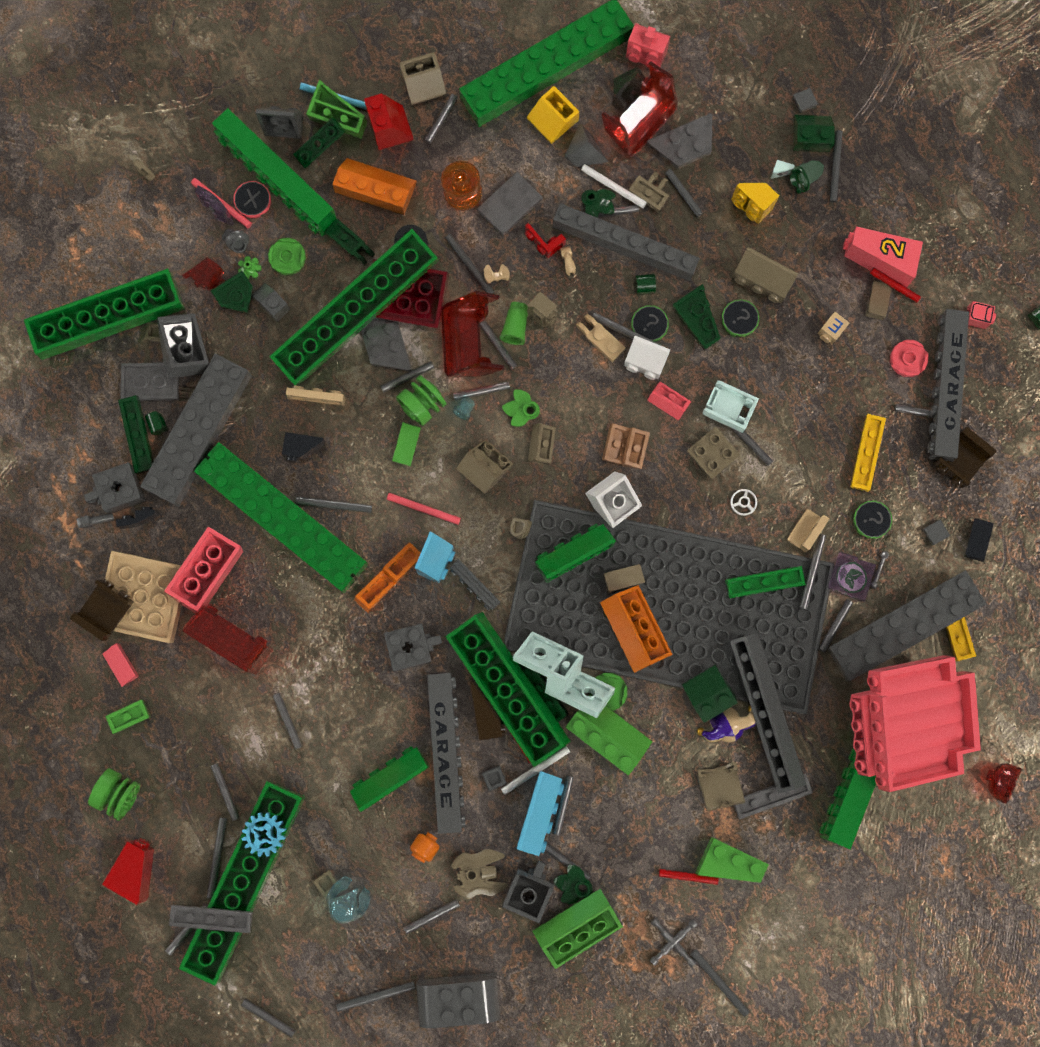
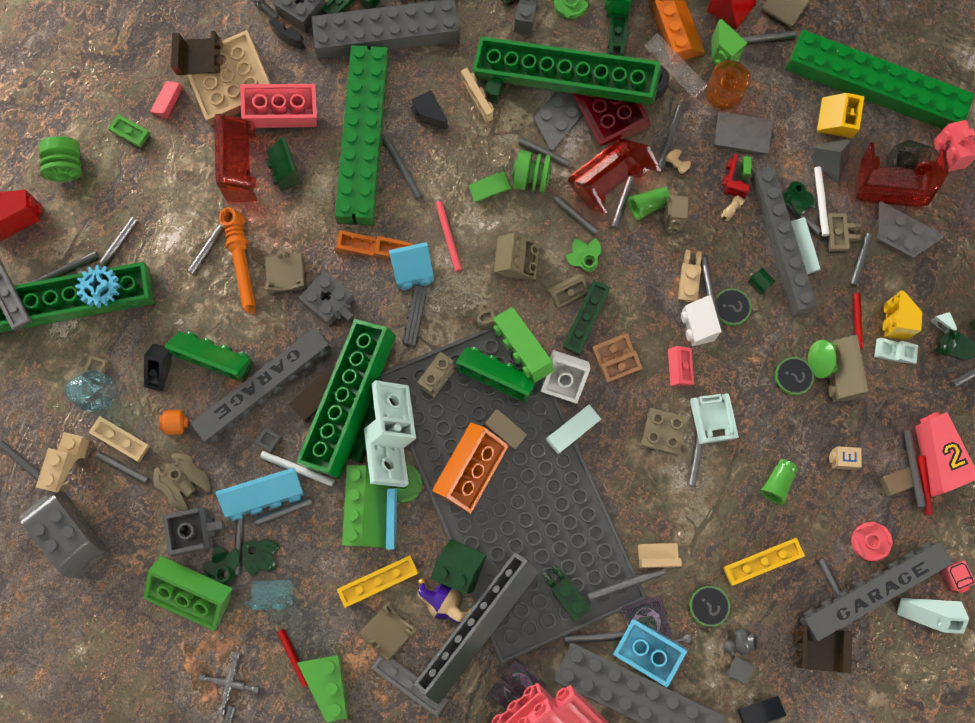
camera: 55 degrees right, 5 degrees down
clear light blue piece [453,397,475,420] -> none
dark green wing [672,284,721,351] -> none
green tile [725,566,806,599] -> none
white piece [730,489,757,516] -> none
none -> tan arch [36,432,90,492]
none -> tan plate [88,416,150,463]
none -> black slope [144,344,172,391]
none -> orange piece [219,207,256,315]
none -> dark green plate [242,539,280,576]
none -> clear light blue bracket [245,580,293,610]
none -> dark green slope [265,136,302,191]
none -> dark tan piece [265,251,306,293]
none -> yellow plate [337,555,419,608]
none -> medium azure tile [386,488,398,549]
none -> dark tan window [417,351,456,398]
none -> dark green brick [486,78,502,104]
none -> slope [488,658,547,709]
none -> bright green brick [493,307,555,383]
none -> dark green hinge [542,565,591,622]
none -> light aqua tile [546,404,601,454]
none -> dark green plate [562,280,611,355]
none -> medium azure slope [613,619,689,688]
none -> clear plate [644,32,707,98]
none -> bright green slope [711,19,747,74]
none -> dark grey animal [724,629,758,657]
none -> bright green tile [739,156,751,181]
none -> bright green plant [759,459,798,505]
none -> light aqua tile [791,217,821,275]
none -> bright green dish [807,340,838,378]
none -> red bar [853,293,863,349]
none -> light aqua slope [874,338,918,364]
none -> light aqua slope [896,598,969,634]
none -> dark grey bar [904,430,926,508]

